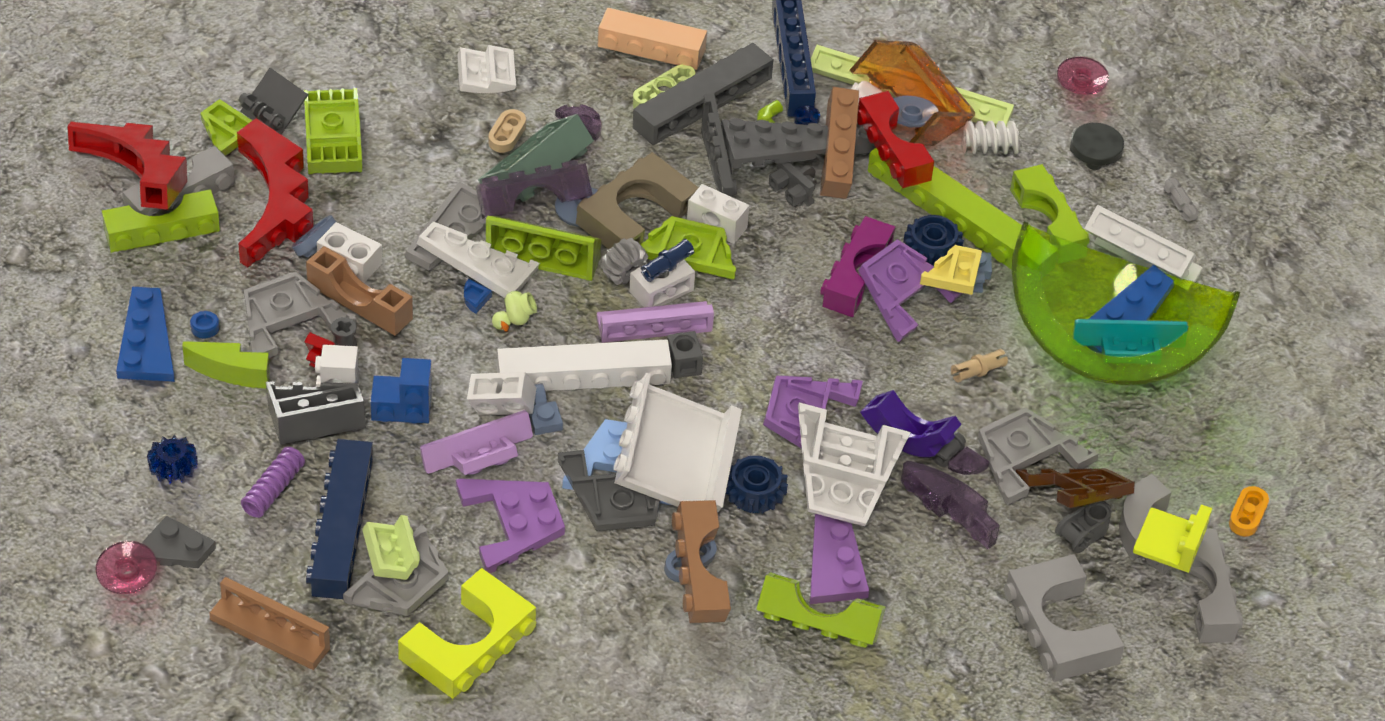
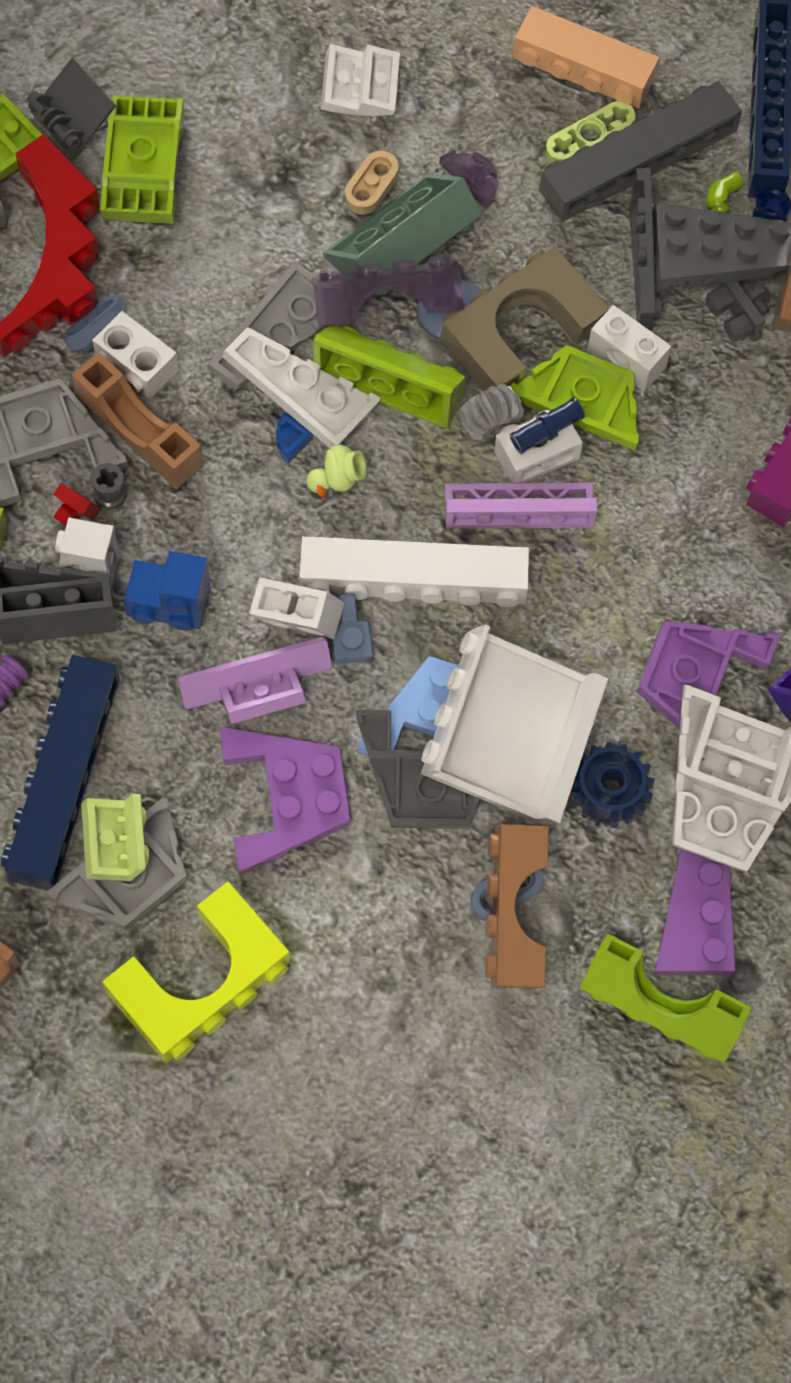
camera: 10 degrees right, 20 degrees up
dark grey brick [667,331,703,379] -> none

